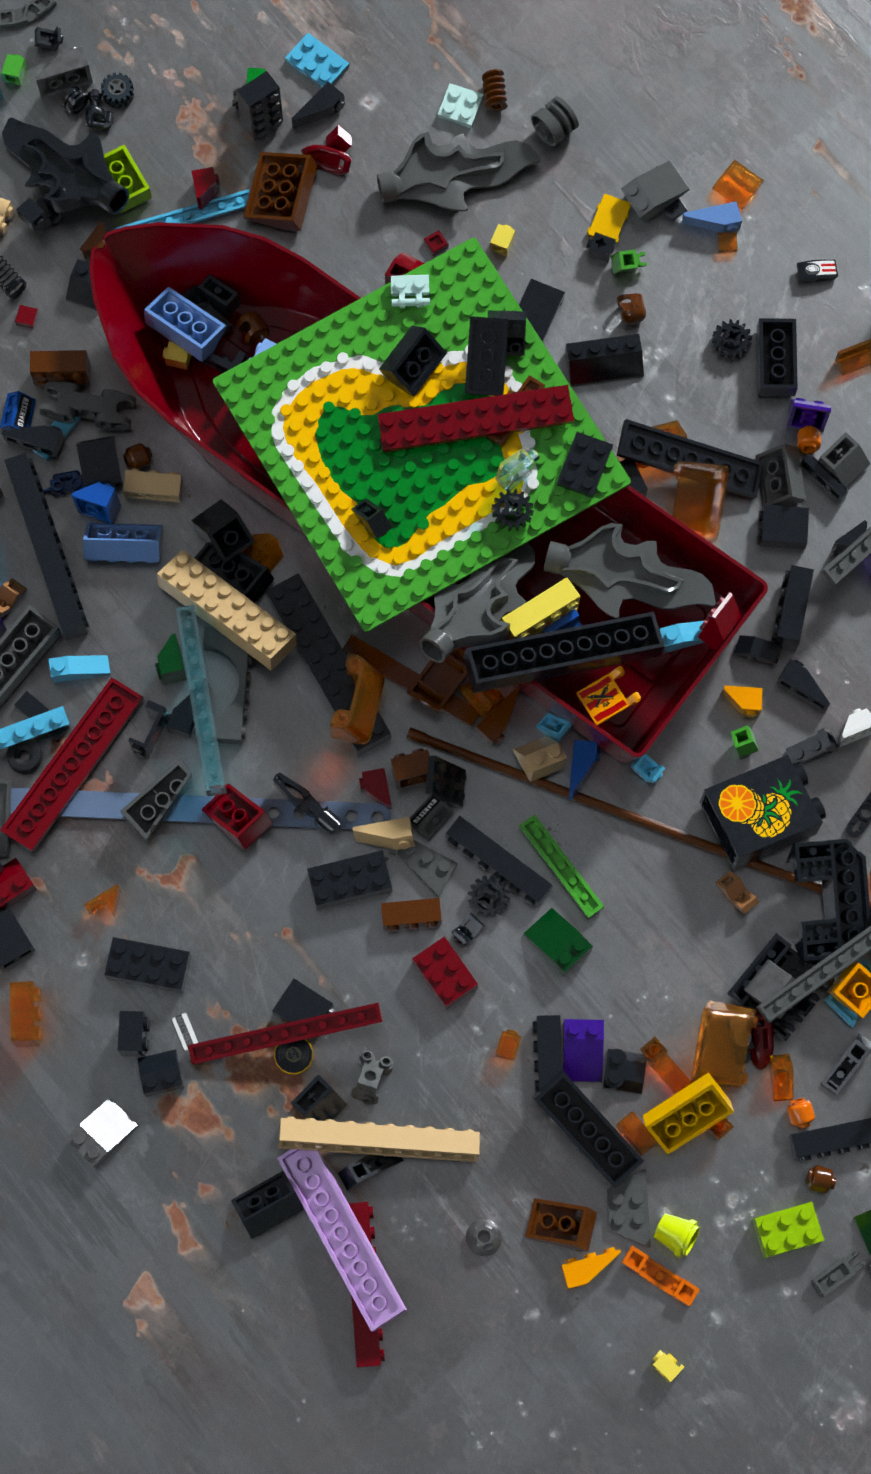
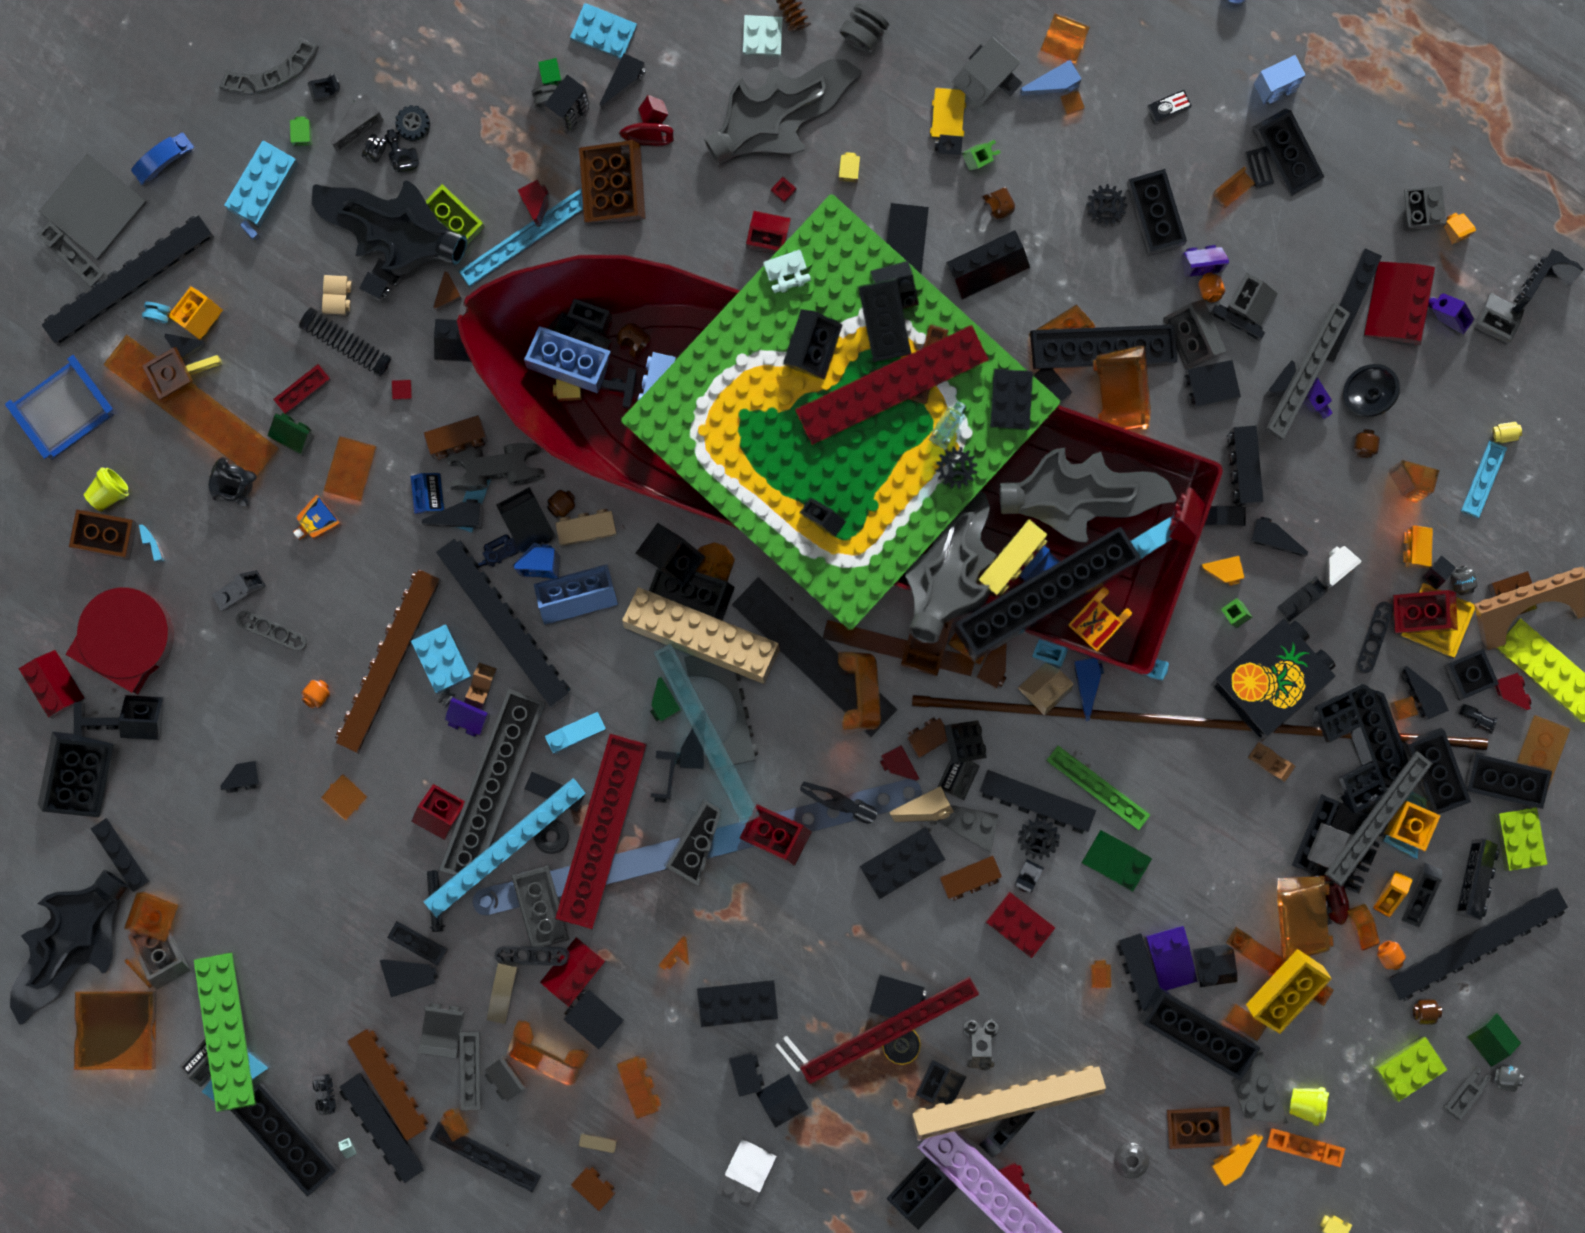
camera: 20 degrees left, 10 degrees up
none -> light orange slope [1373,870,1412,918]

